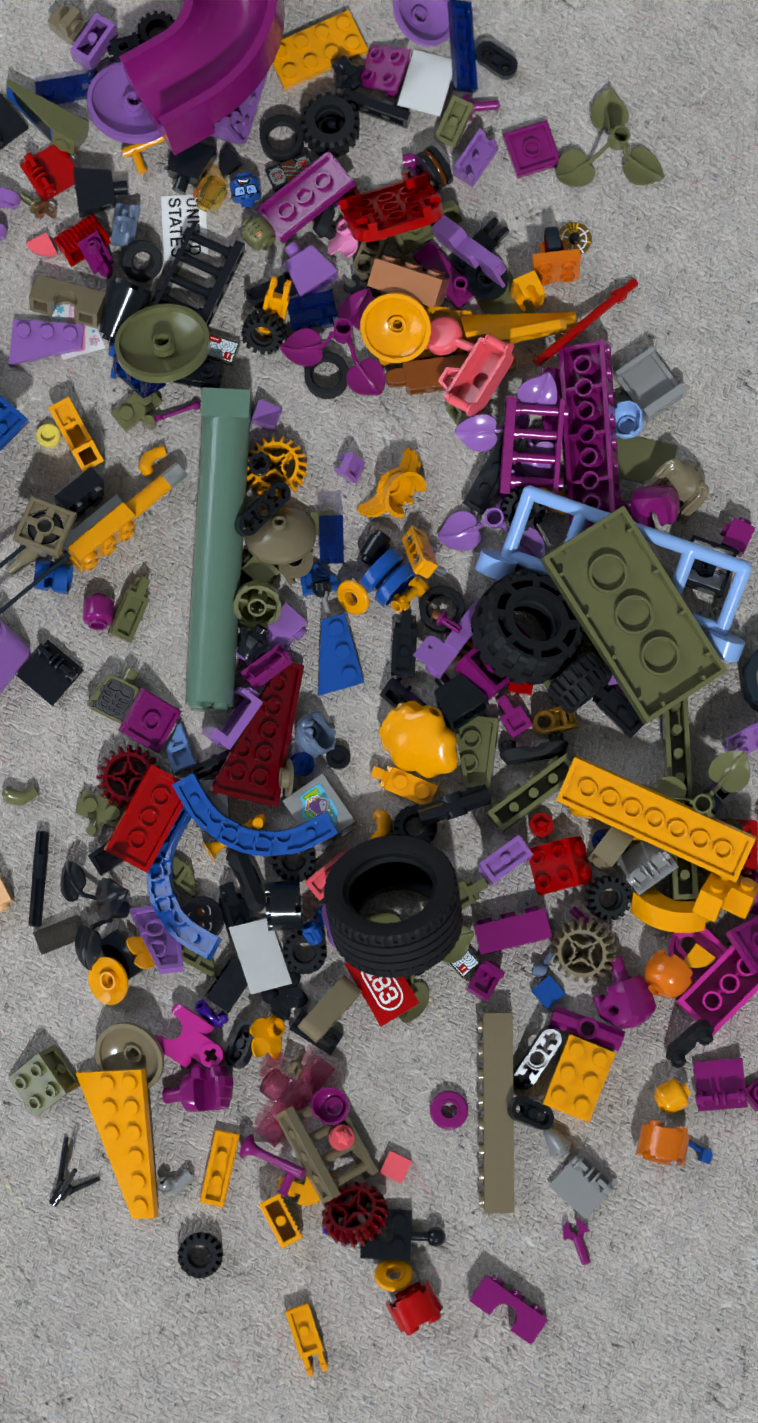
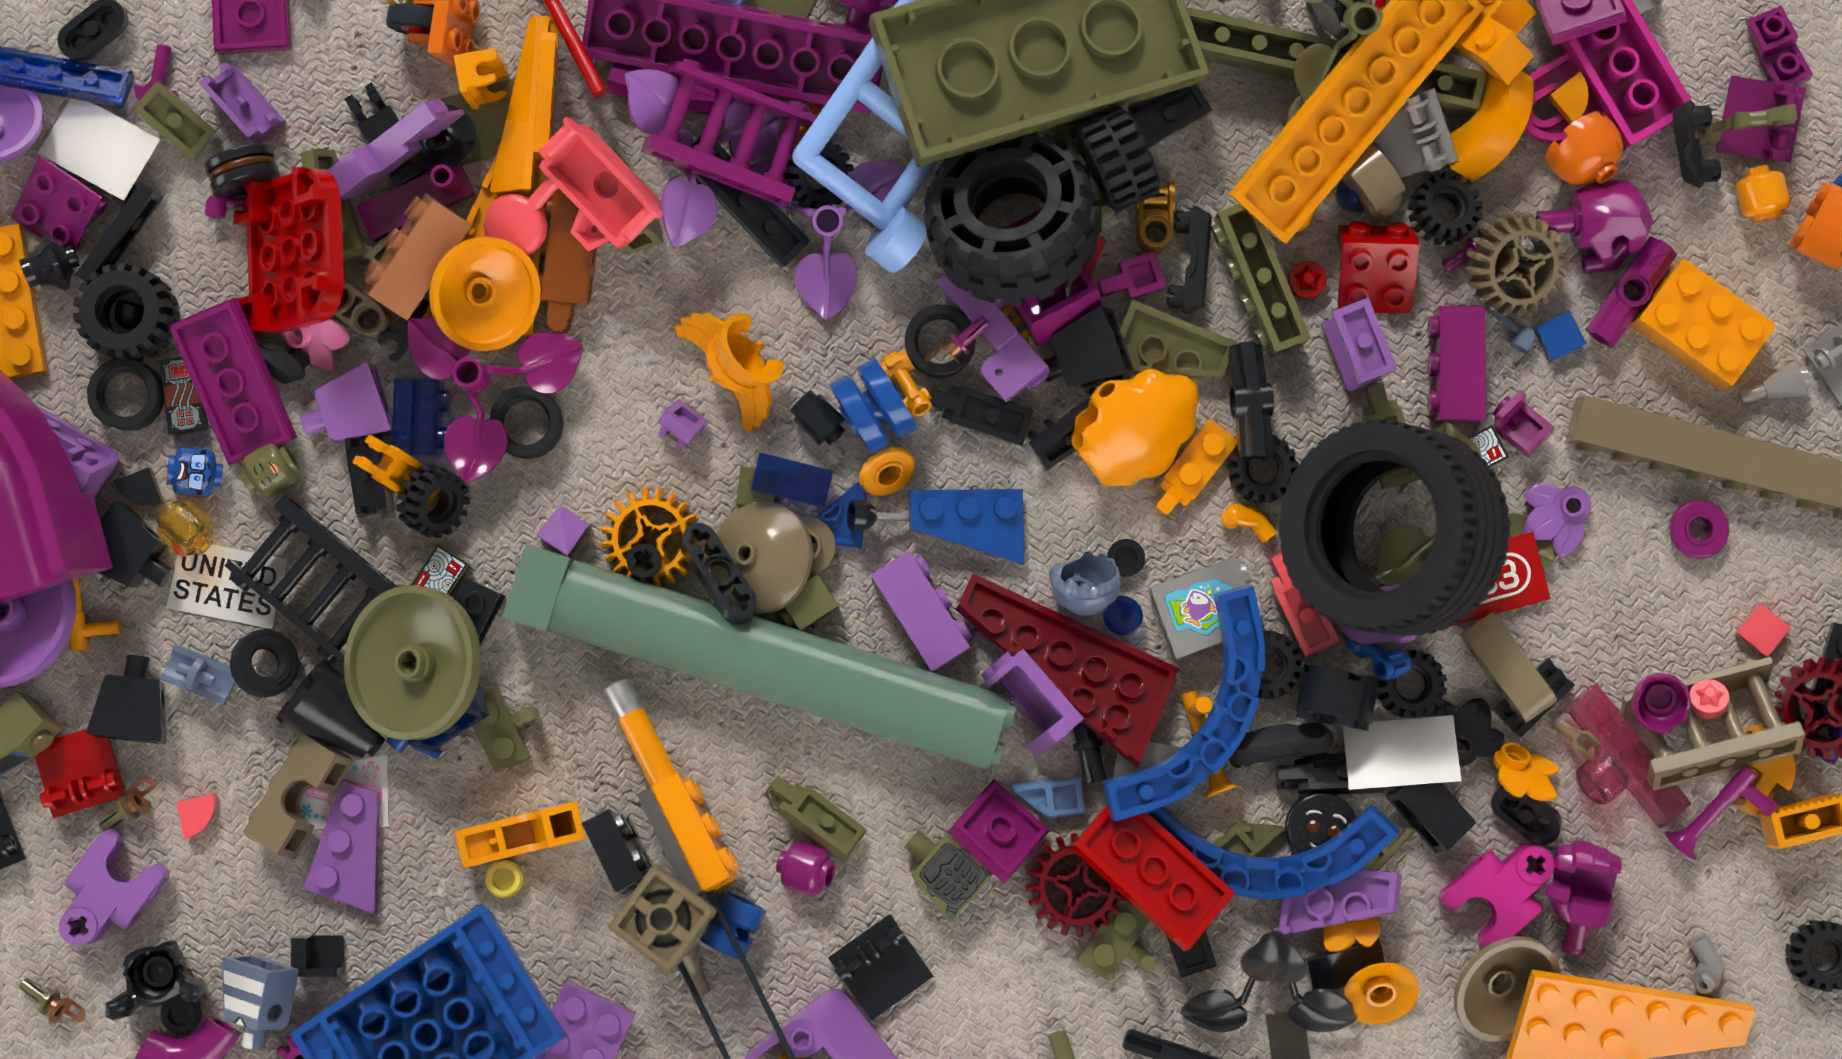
camera: 75 degrees left, 5 degrees up
red brick [54,214,111,268] -> none
magenta hinge [77,231,114,278] -> none
light orange arm [138,445,167,476] -> none
magenta hinge [153,401,201,422] -> none
dark purple arm [195,1000,229,1028] -> none
light orange tile [200,1129,240,1208] -> none
olive cylinder [233,580,281,628] -> none
black rock [237,624,273,662] -> none
magenta hinge [240,643,293,691] -> none
dark tan piece [279,759,294,798] -> none
light orange piece [402,525,446,579] -> none
black plate [507,1096,554,1130] -> none
beam [513,1025,562,1090] -> none
none -> medium lavender plate [1522,483,1591,557]
none -> olive piece [1698,104,1797,146]

